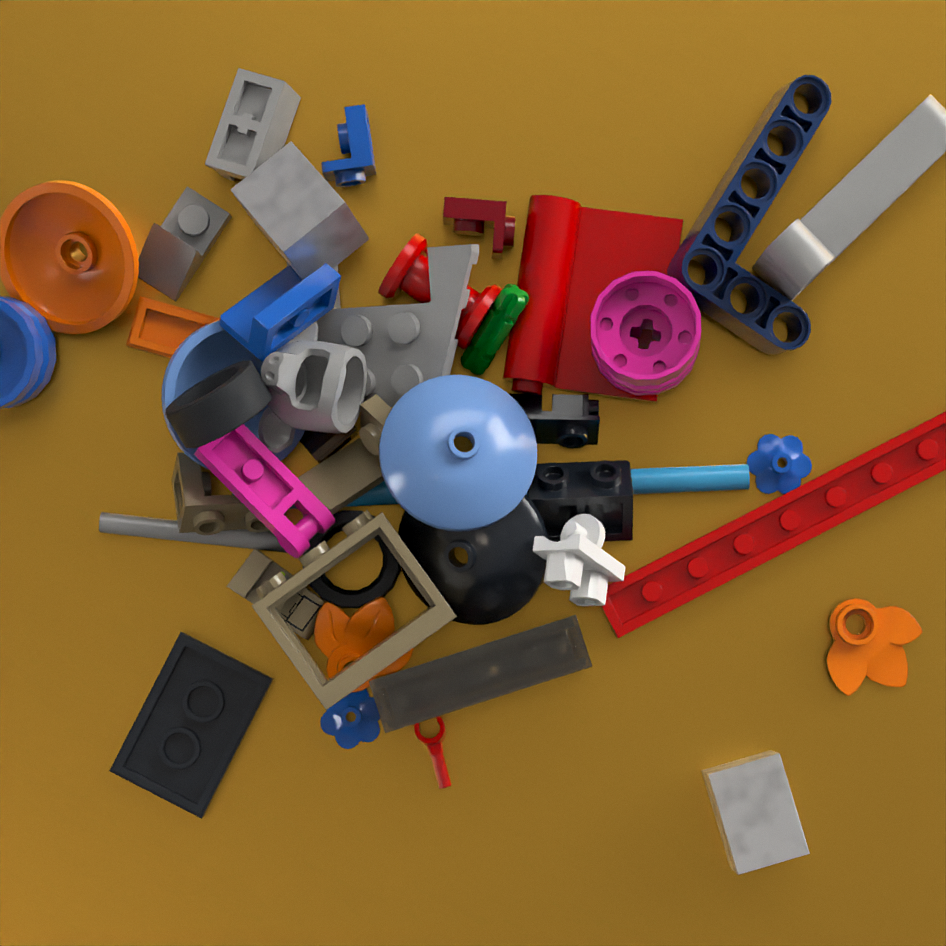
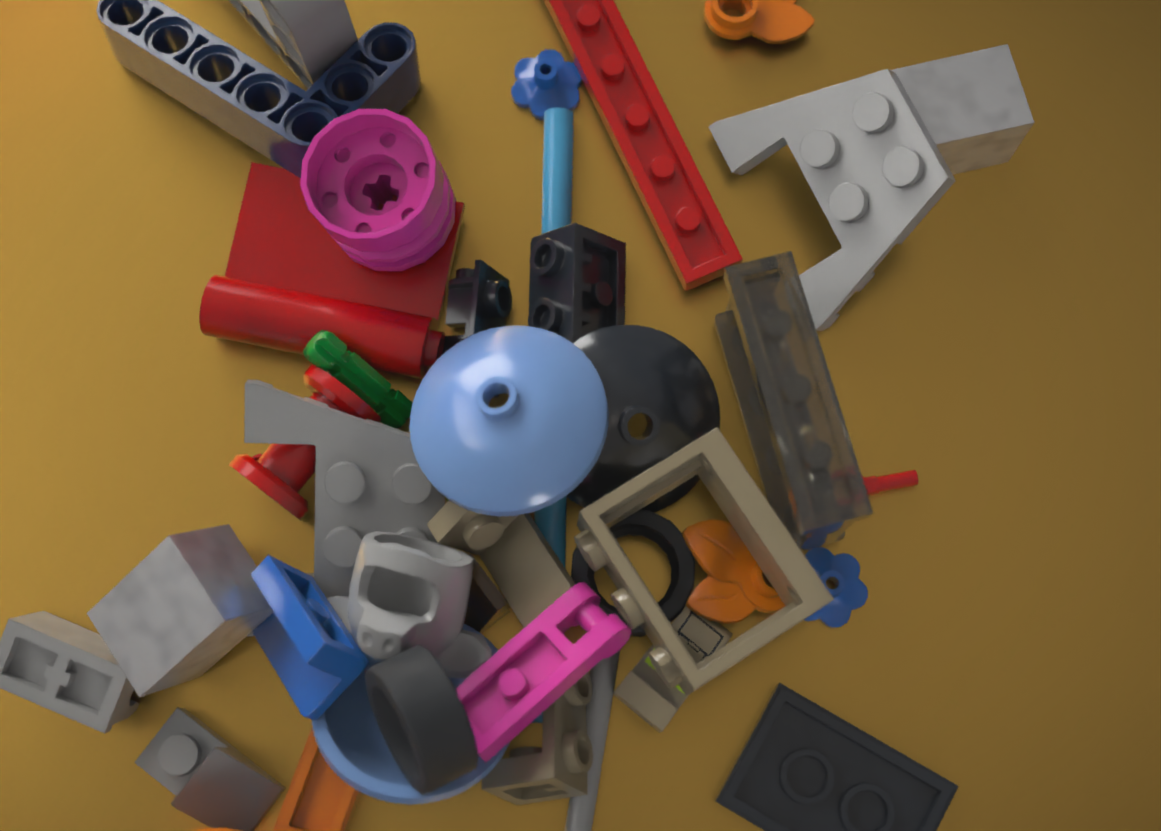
camera: 85 degrees left, 10 degrees down
blue bracket [321,104,377,187] -> none
dark red bracket [443,197,516,259] -> none
white hips [533,514,626,607] -> none
none -> light grey wing [709,69,956,331]

